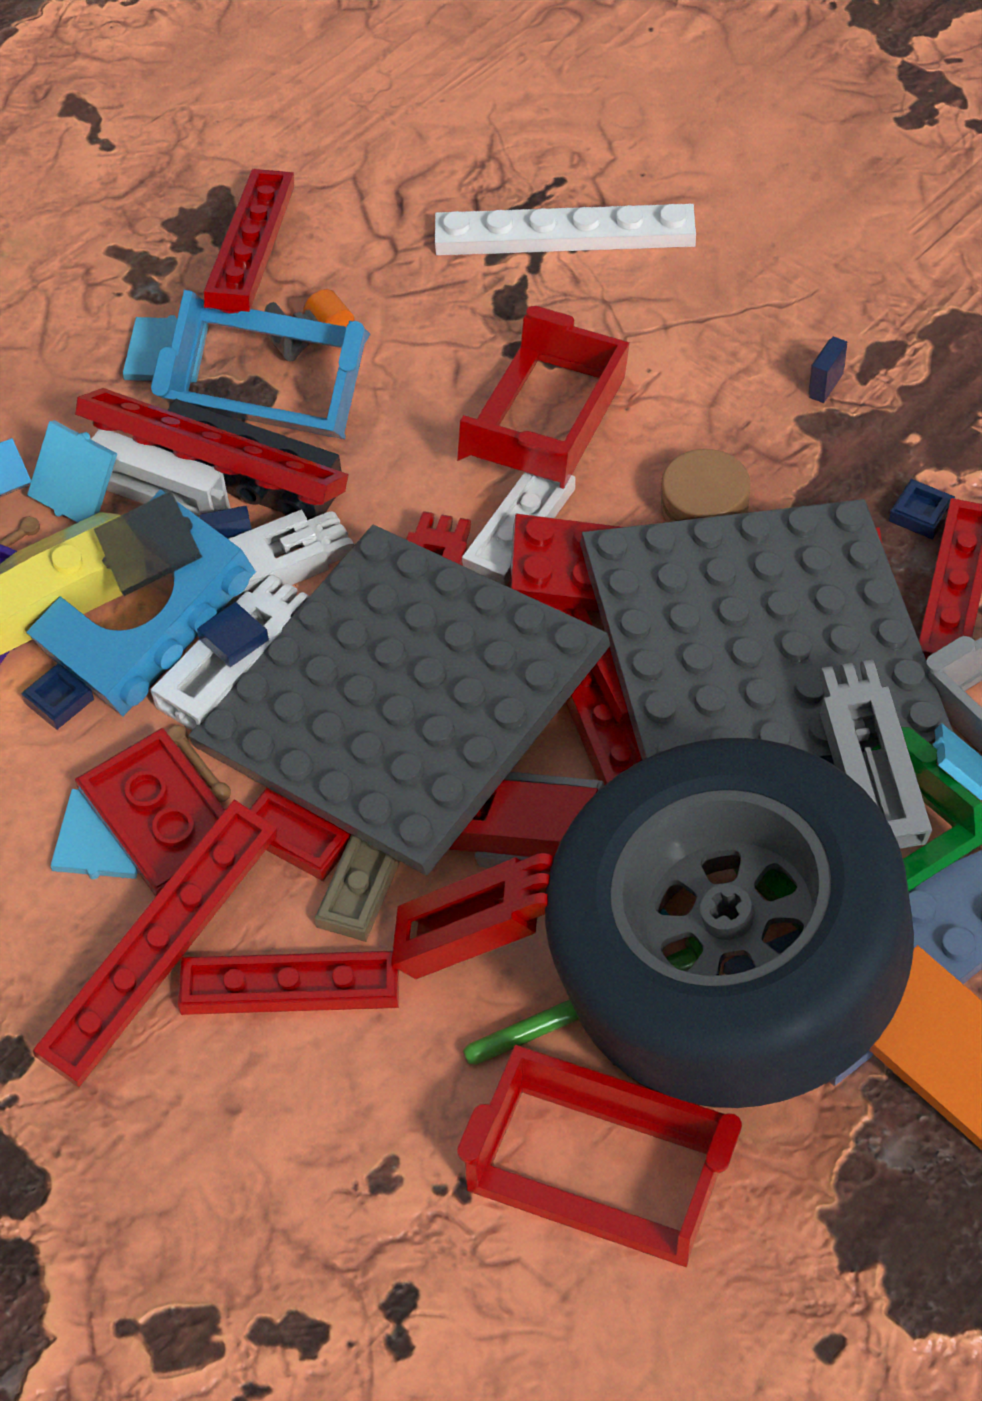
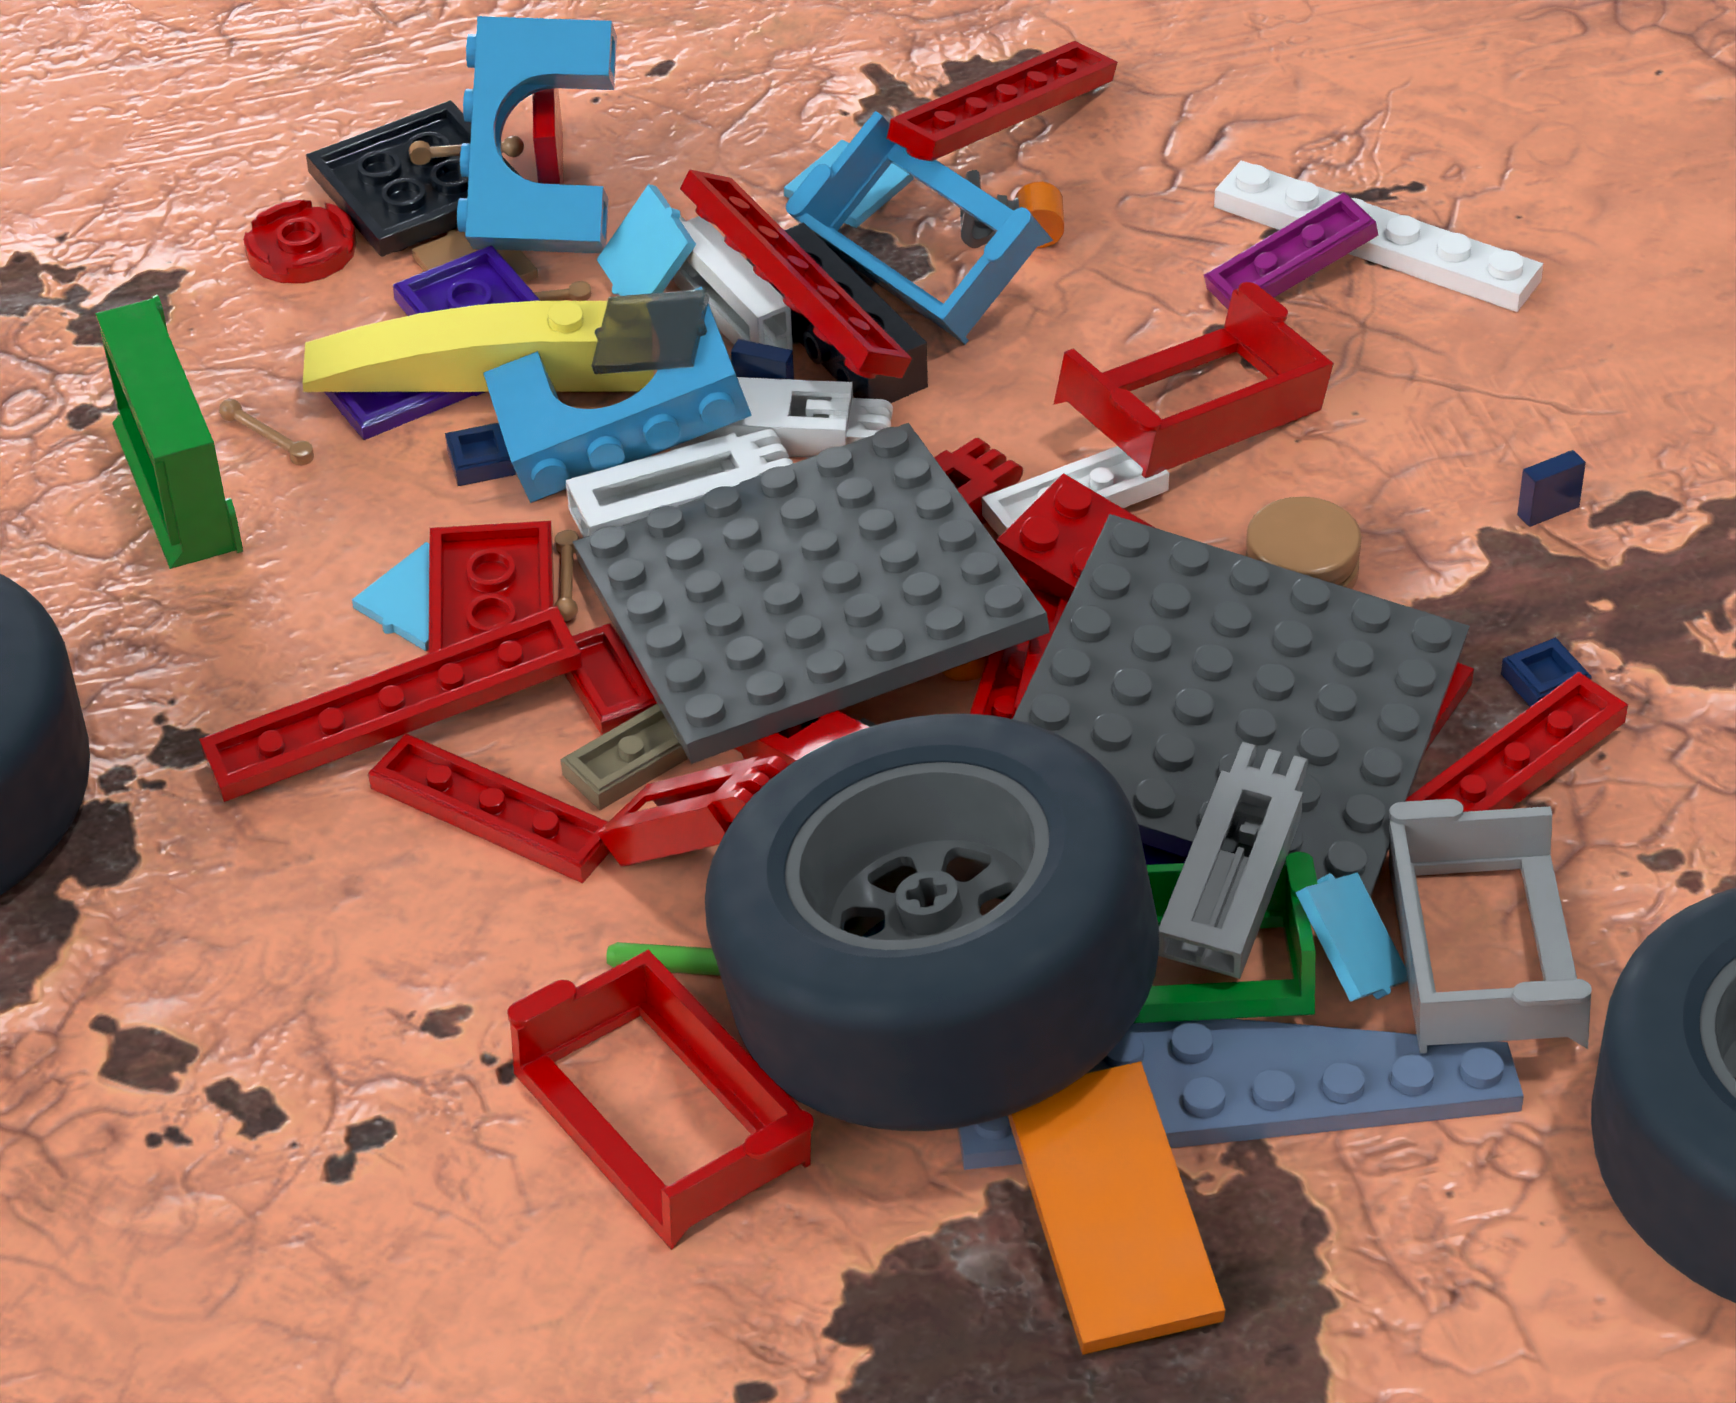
camera: 30 degrees right, 10 degrees down
dark blue tile [197,602,269,667] -> none
none -> magenta tile [1204,192,1379,309]

